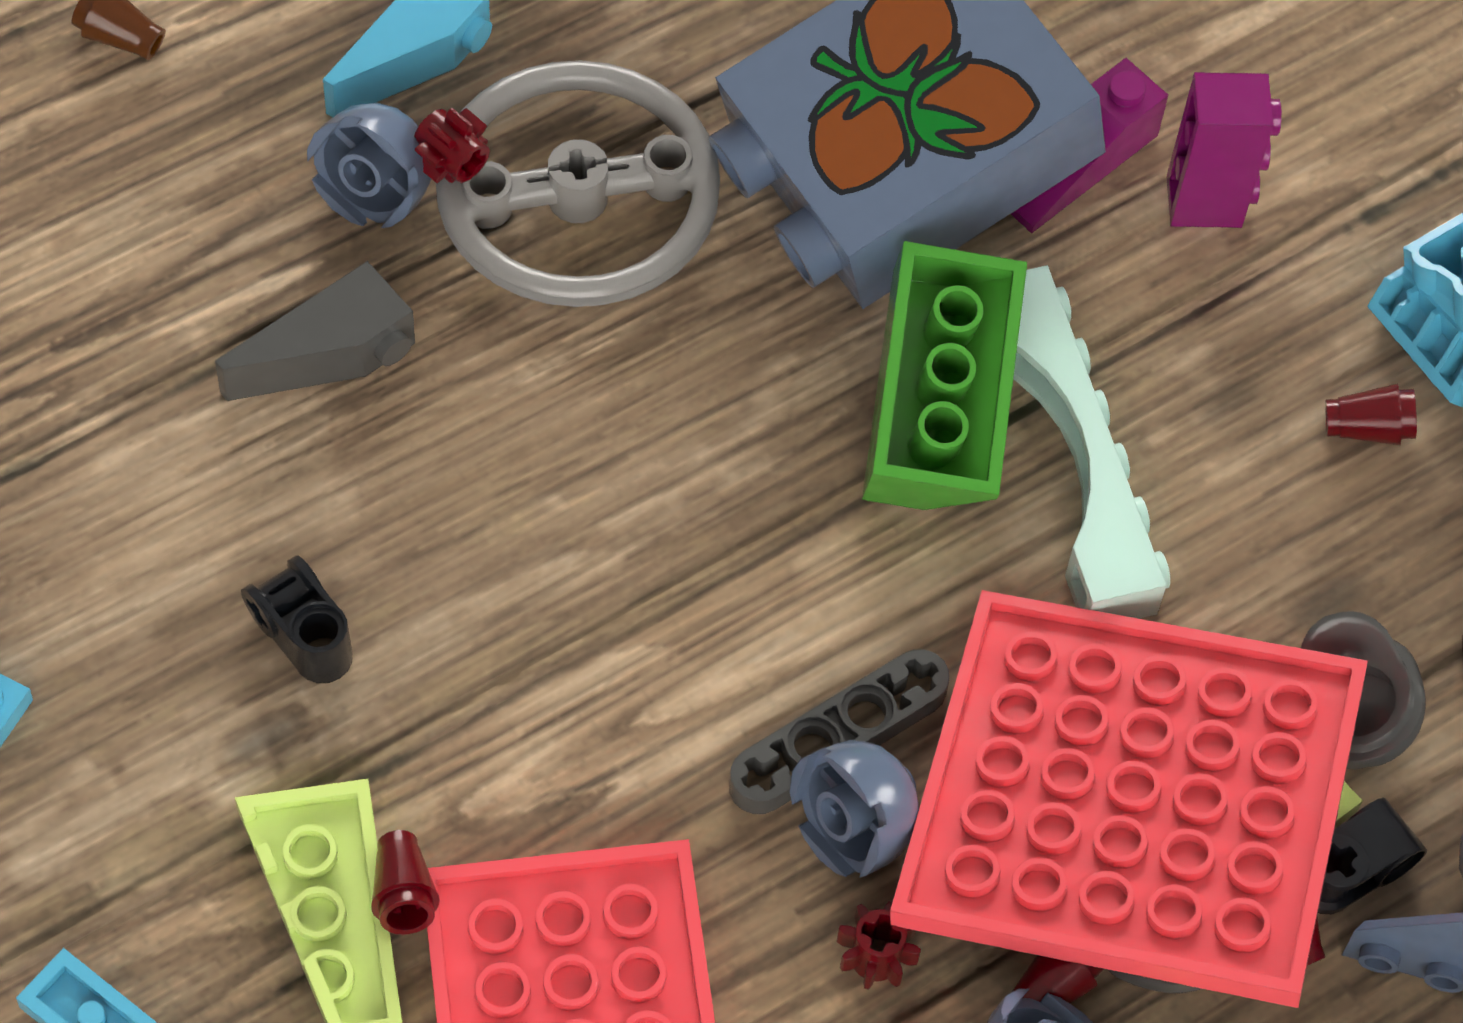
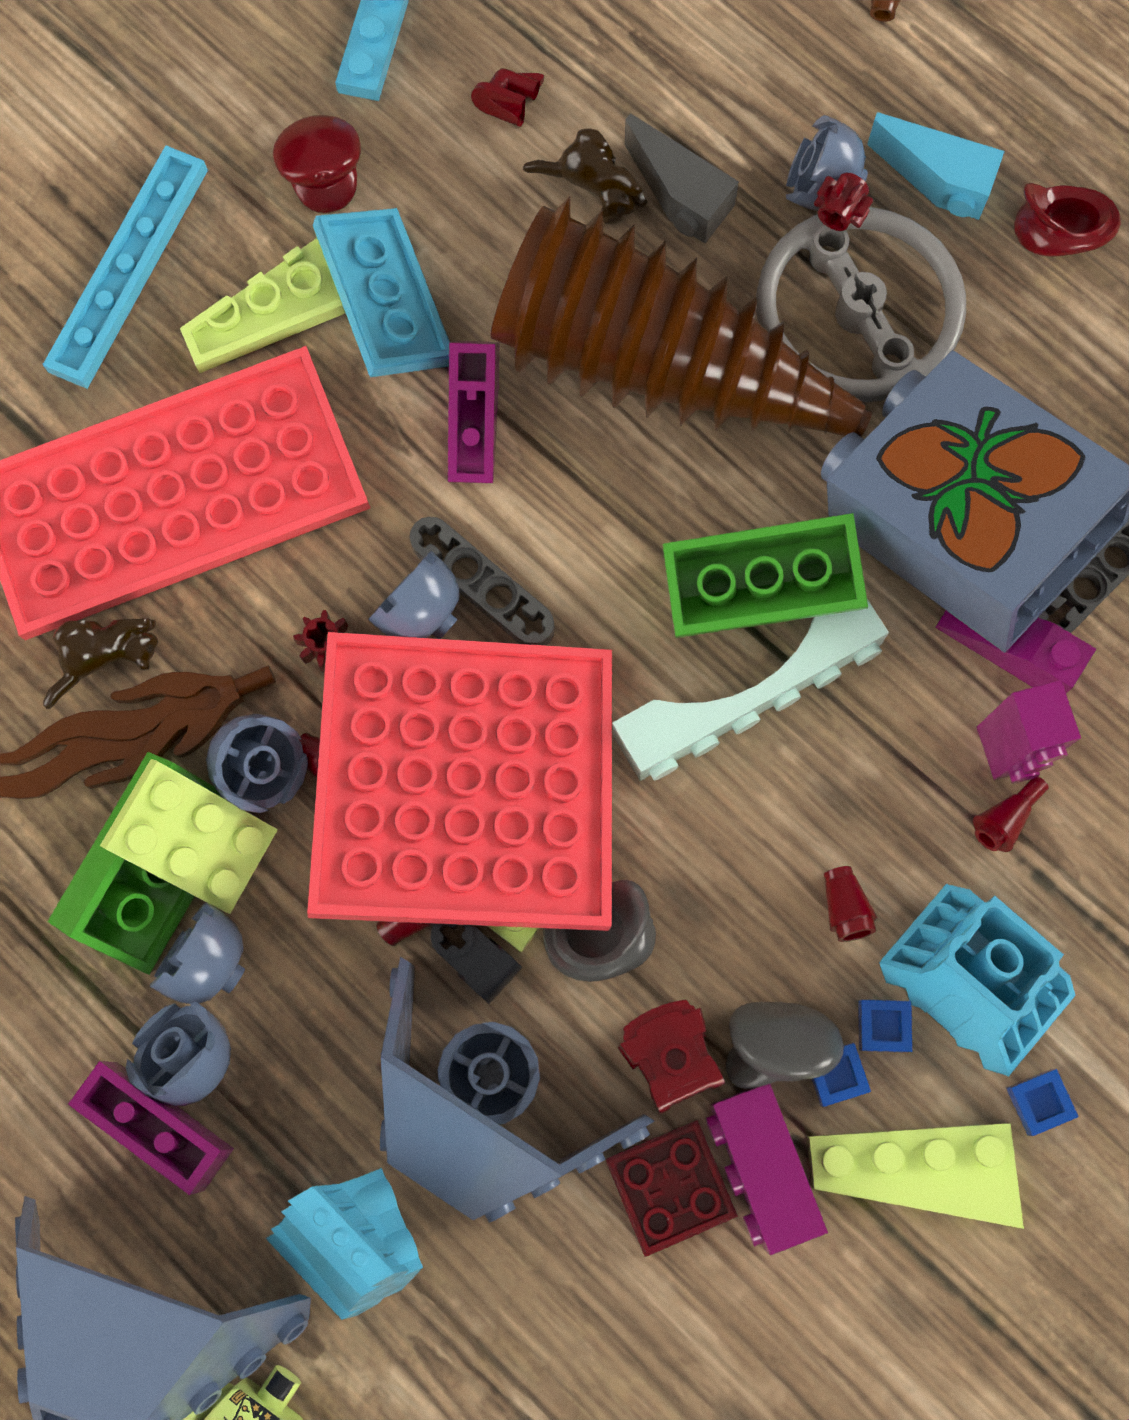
camera: 85 degrees right, 15 degrees up
black piece [241,555,352,683] -> none
dark red cone [371,830,440,935] -> none
none -> dark red piece [273,115,361,213]
none -> medium azure tile [313,208,450,378]
none -> magenta slope [448,341,500,483]
none -> dark red piece [471,68,544,127]
none -> reddish brown cone [491,196,872,437]
none -> dark brown animal [523,128,647,224]
none -> dark red cone [973,776,1049,852]

